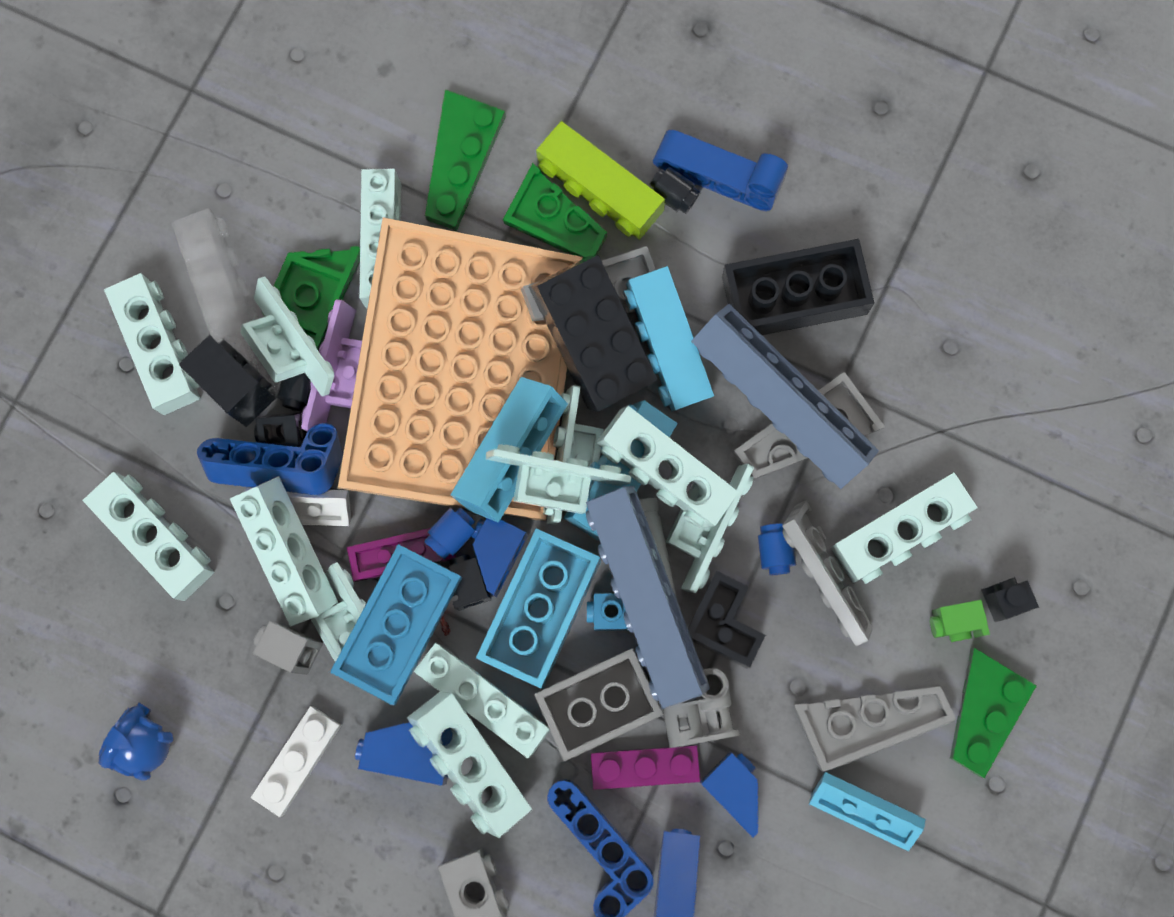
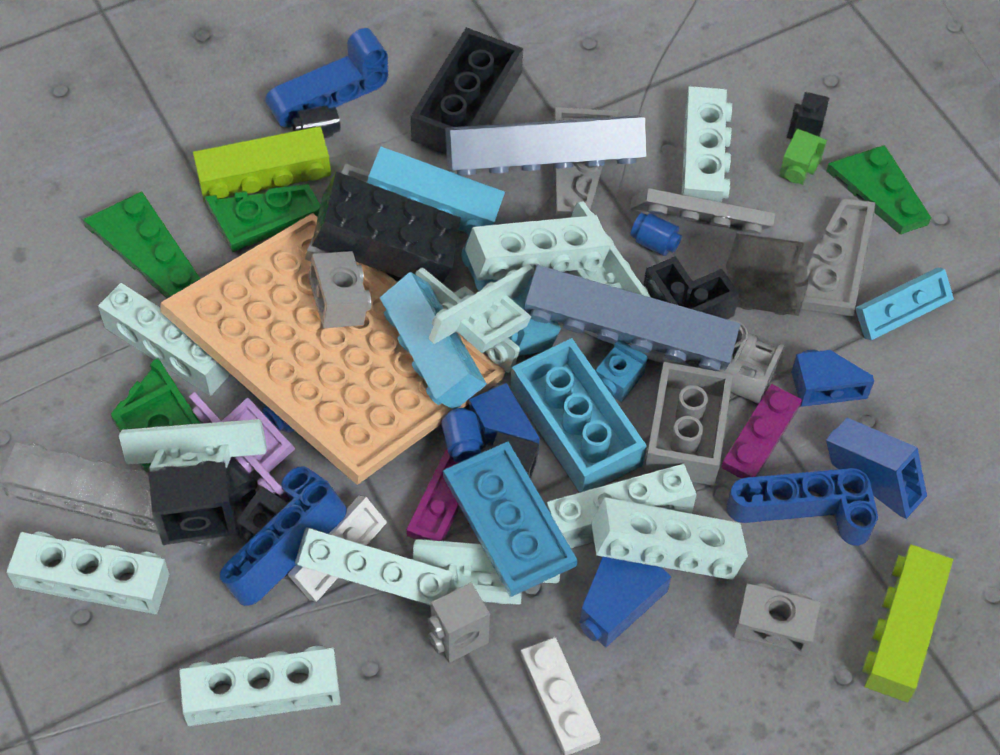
camera: 65 degrees left, 20 degrees down
none -> light grey brick [308,251,371,328]
none -> clear smoke brick [726,233,808,316]

